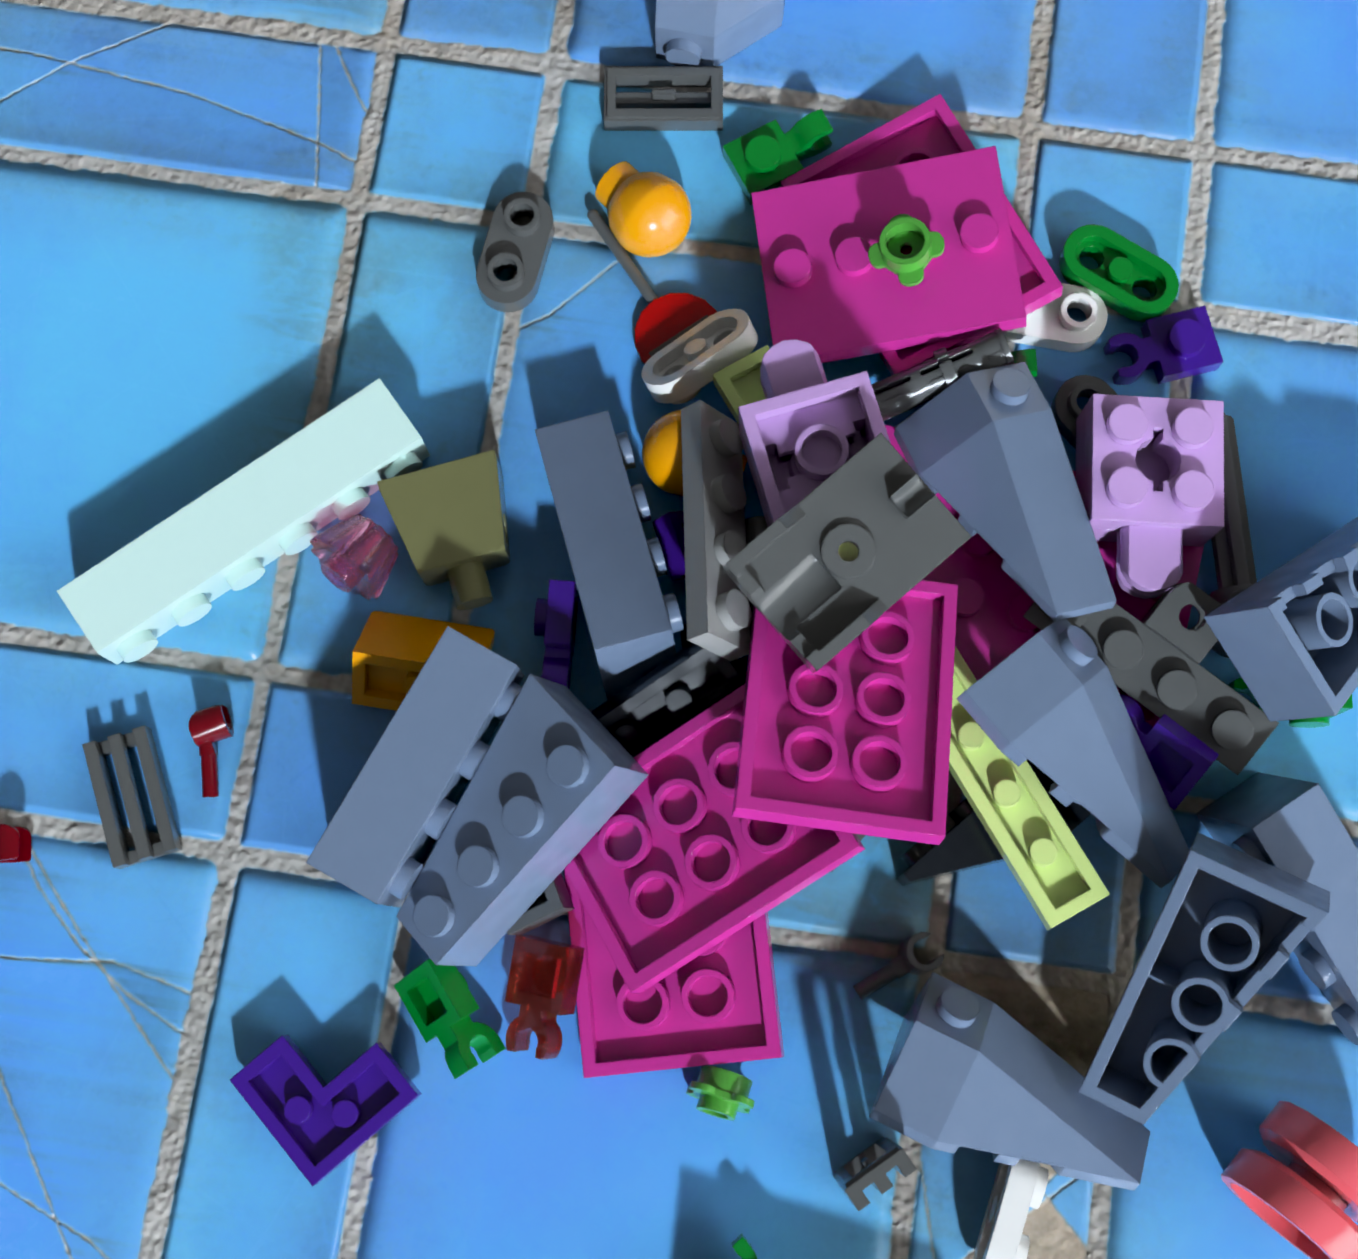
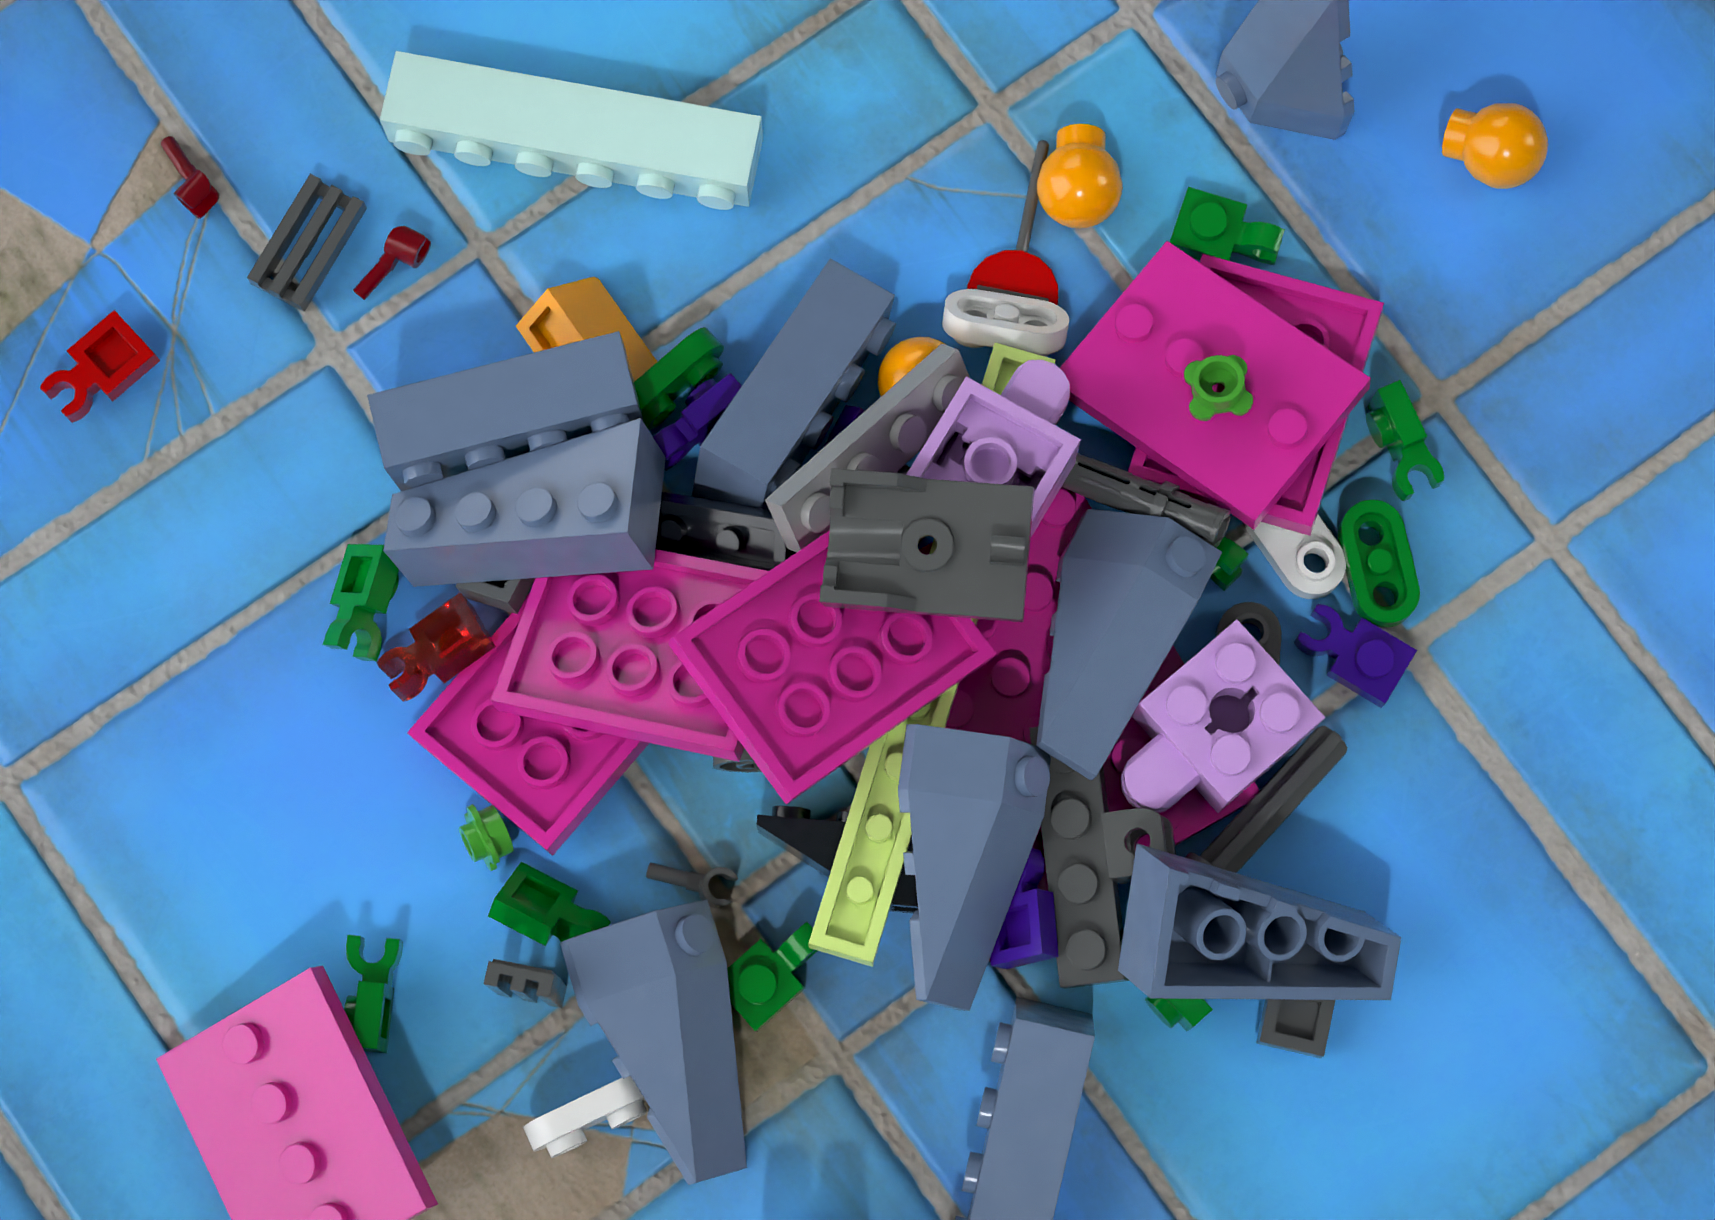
camera: 45 degrees right, 0 degrees up
dark purple plate [230,1035,422,1186] -> none
clear pink piece [310,514,399,600] -> none
olive torso [377,450,510,610] -> none
dark grey plate [476,192,555,312] -> none
dark grey tile [604,66,723,131] -> none
sand blue wedge [1079,832,1330,1125] -> none
none -> red plate [40,310,160,423]
none -> green plate [488,862,611,946]
none -> green plate [634,327,724,430]
none -> green plate [727,922,818,1032]
none -> green plate [1366,380,1444,502]

